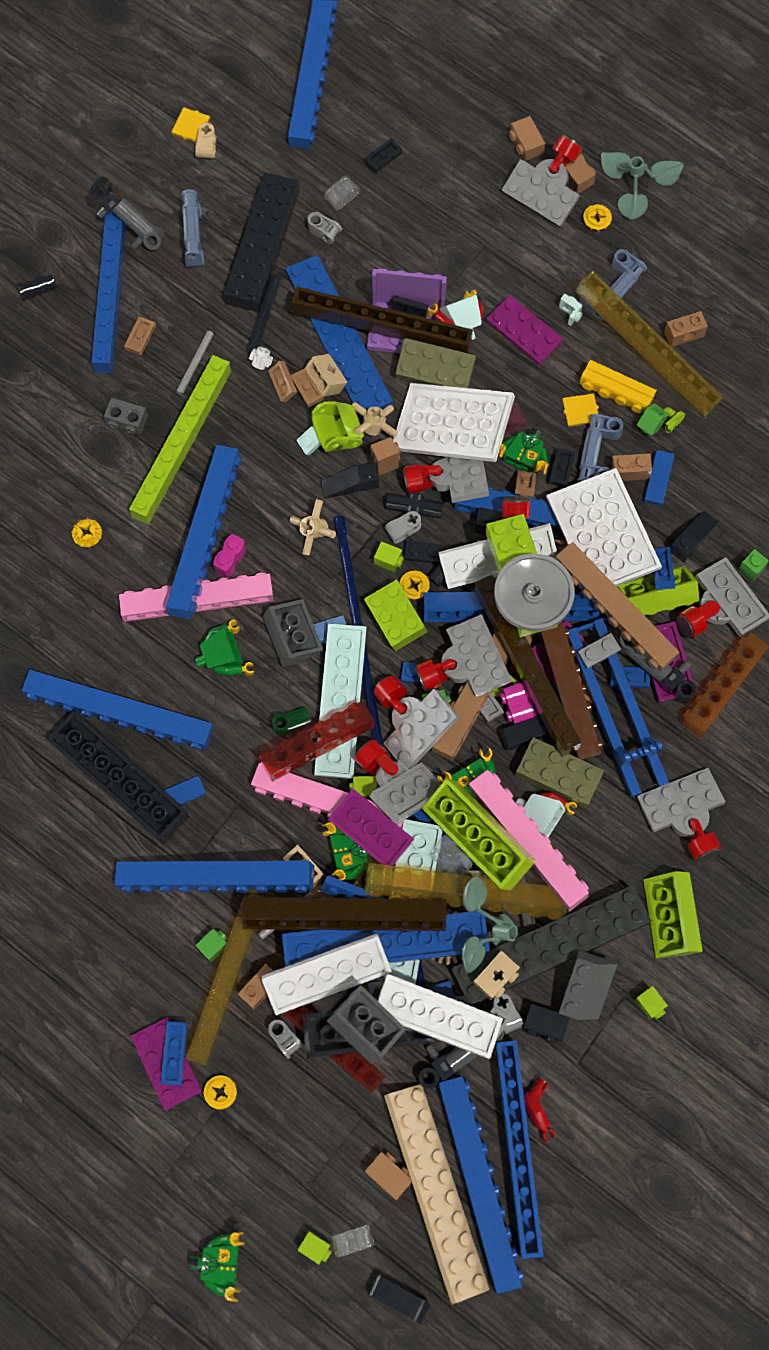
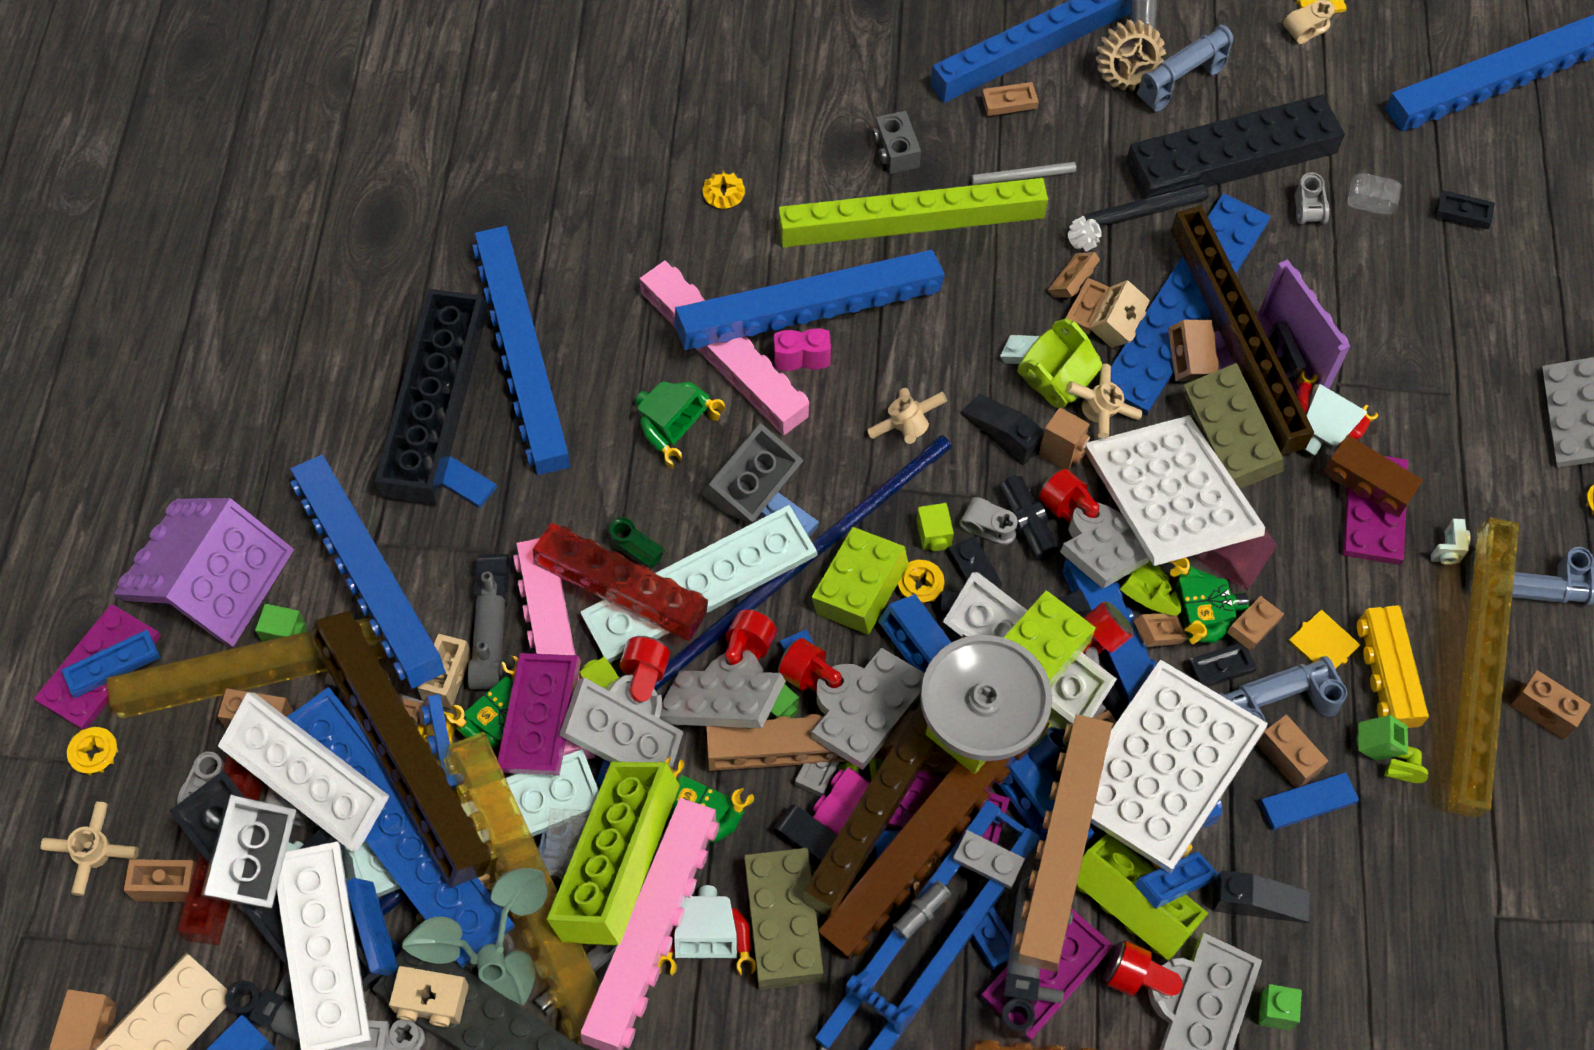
camera: 55 degrees right, 10 degrees down
none -> tan bar [41,802,139,896]
none -> medium lavender bracket [114,498,294,647]
none -> medium nougat brick [124,859,203,902]
none -> blue tile [346,878,399,976]
none -> dark grey piece [468,554,510,690]
none -> dark grey pin [893,881,951,941]
none -> tan gear [1096,20,1166,90]
none -> lime brick [1120,561,1181,616]
none -> medium nougat brick [1168,320,1219,381]
none -> medium nougat plate [1227,596,1284,651]
none -> reddish brown brick [1324,434,1423,518]

